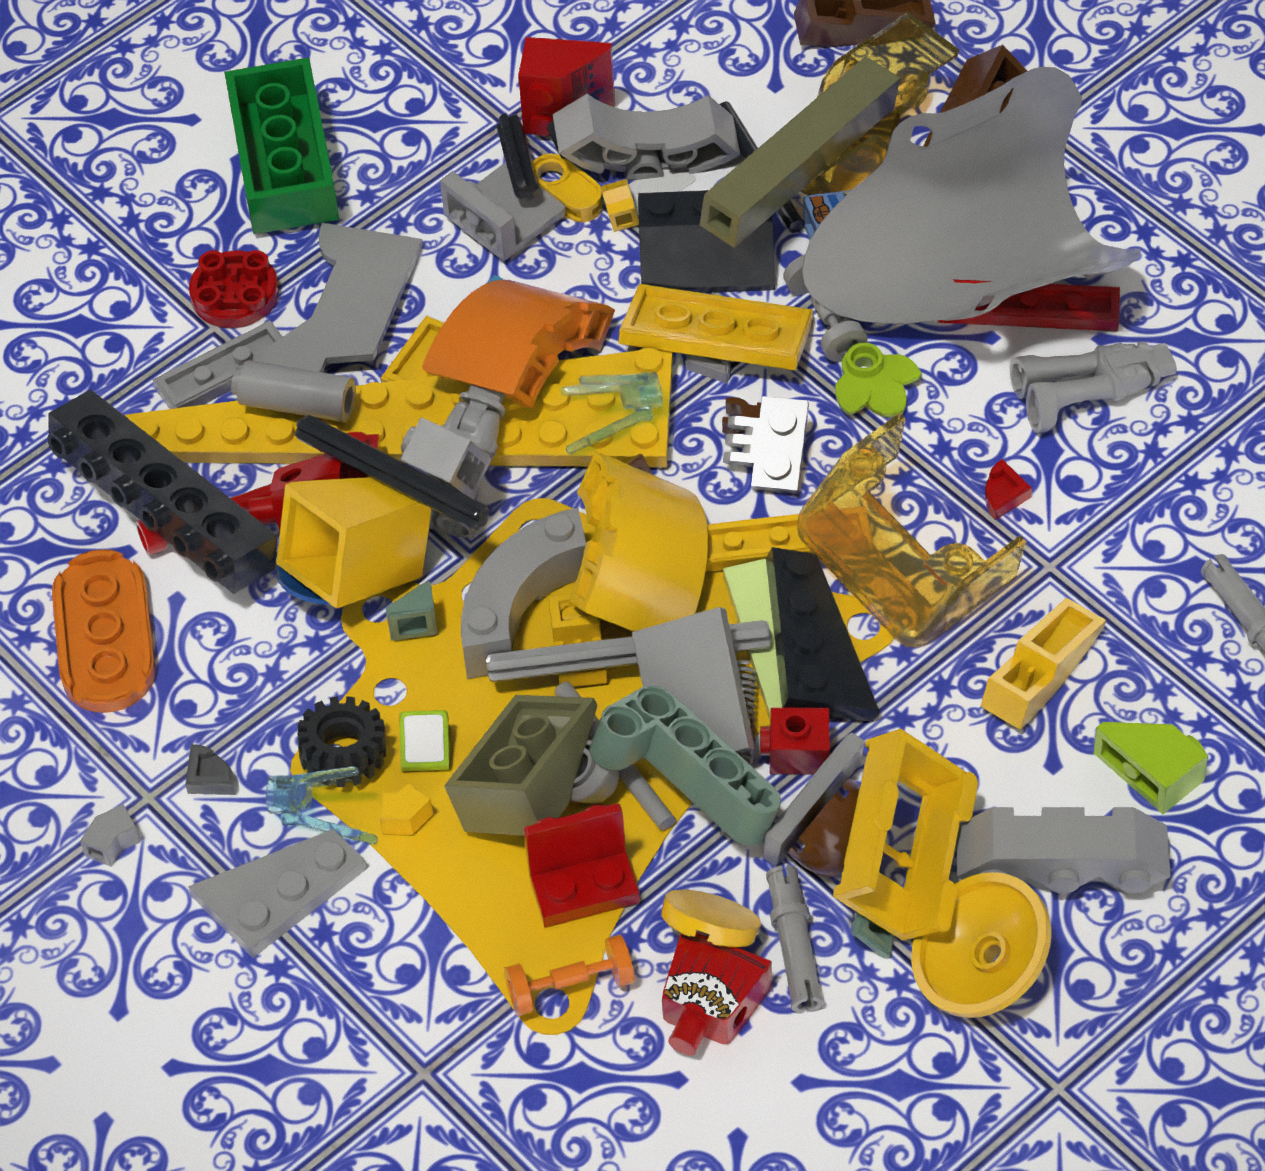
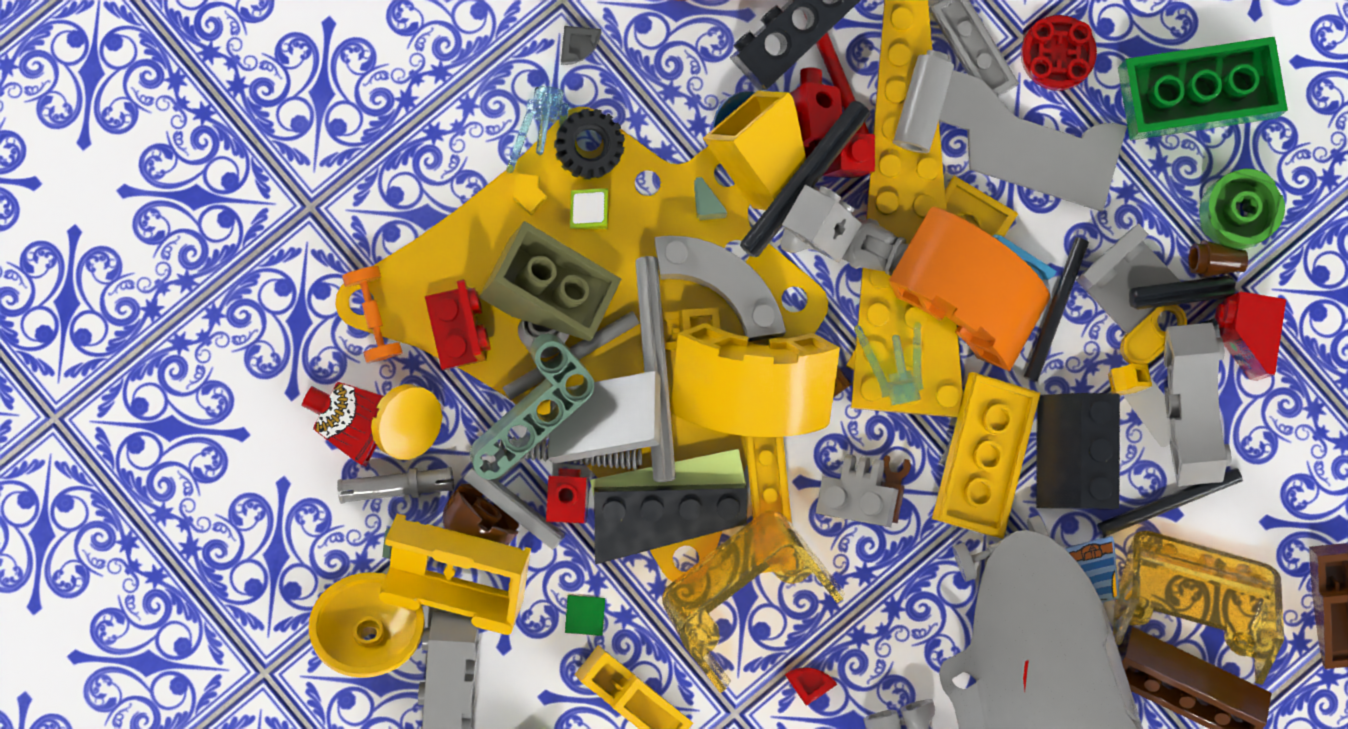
camera: 85 degrees right, 30 degrees up
light grey wing [188,829,366,958] -> none
olive brick [699,56,900,248] -> none
lime plate [835,343,922,417] -> none
none -> green sticker [565,595,605,636]
none -> black bar [1023,237,1089,382]
none -> reddish brown cone [1188,240,1248,278]
none -> bright green brick [1199,169,1285,250]

